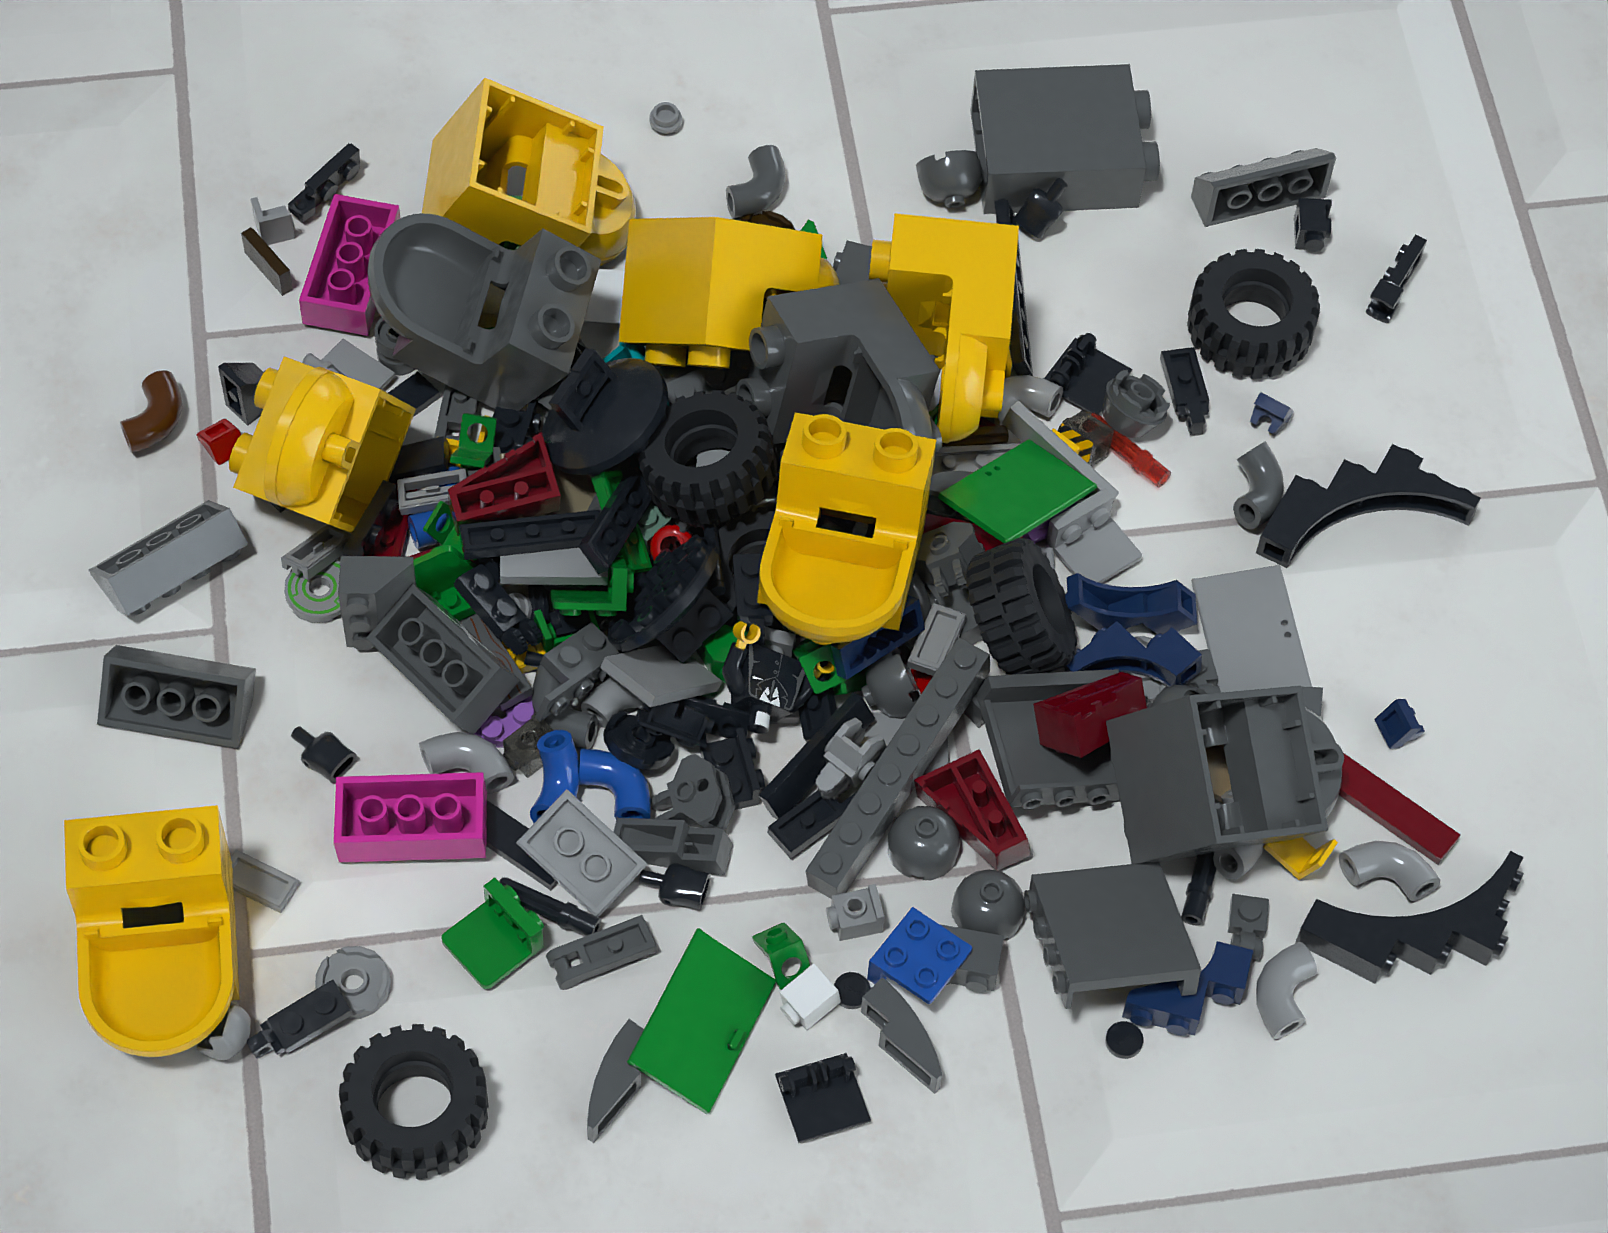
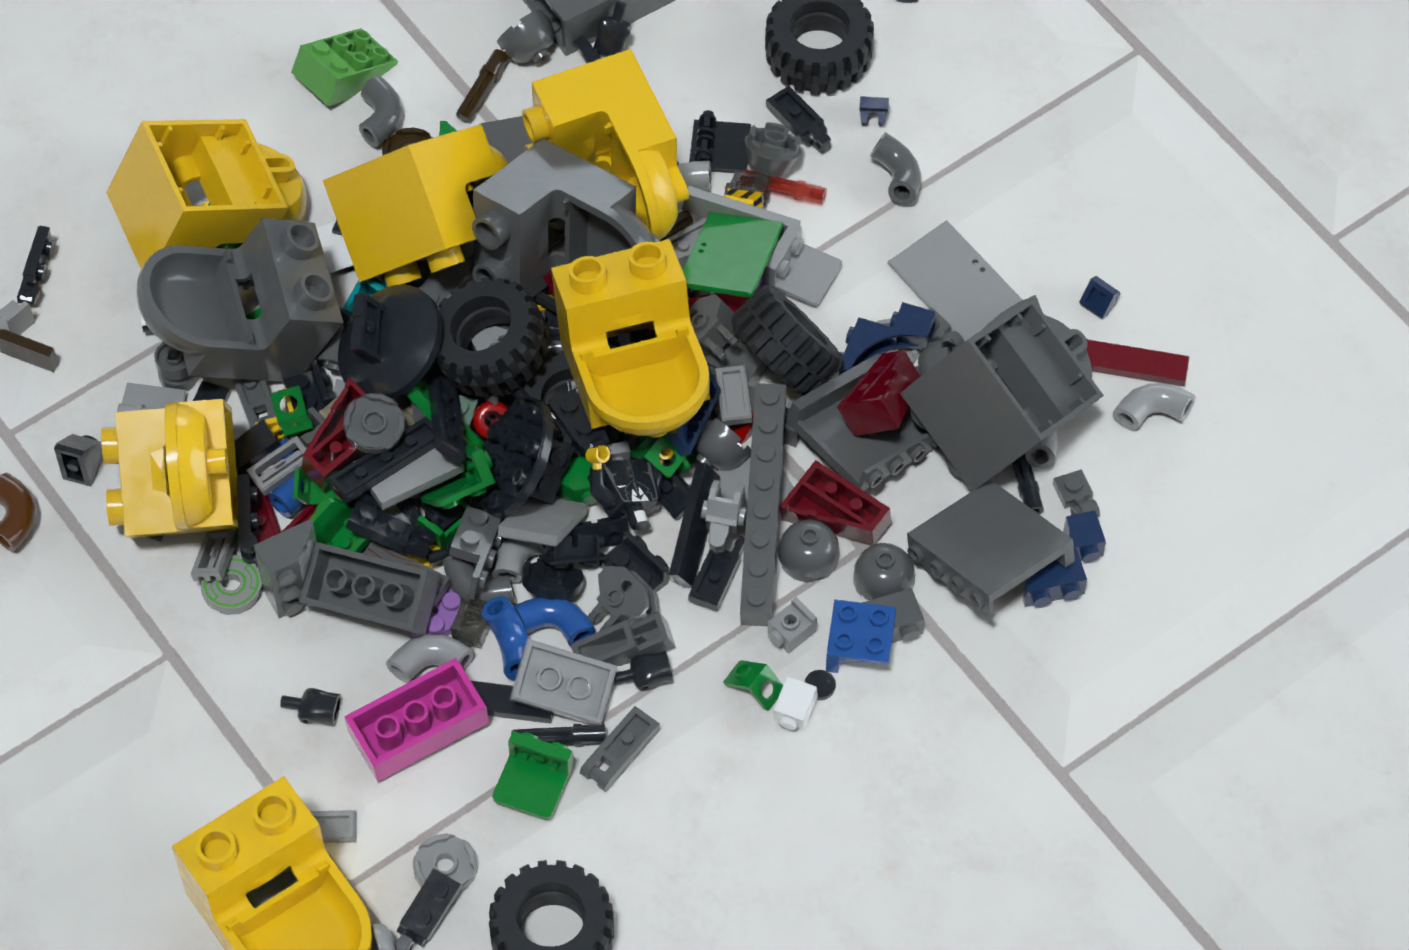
camera: 25 degrees left, 0 degrees up
slope [89,500,248,616] -> none
dark grey slope [97,645,256,749] -> none
red slope [196,418,241,465] -> none
dark pink brick [299,194,400,336] -> none
dark grey slope [587,1019,644,1143] -> none
green container [627,928,776,1114] -> none
light grey plate [649,102,682,133] -> none
black hinge [775,1053,871,1143] -> none
dark grey slope [861,977,942,1094] -> none
dark blue arch [1065,573,1197,635] -> none
black piece [1105,1021,1143,1059] -> none
black arch [1256,444,1481,568] -> none
light grey cylinder [1256,942,1317,1039] -> none
yellow bracket [1263,837,1338,880] -> none
black arch [1295,851,1524,984] -> none
none -> bright green slope [291,28,398,106]
none -> dark grey tile [343,393,405,454]
none -> dark brown axle [456,49,509,123]

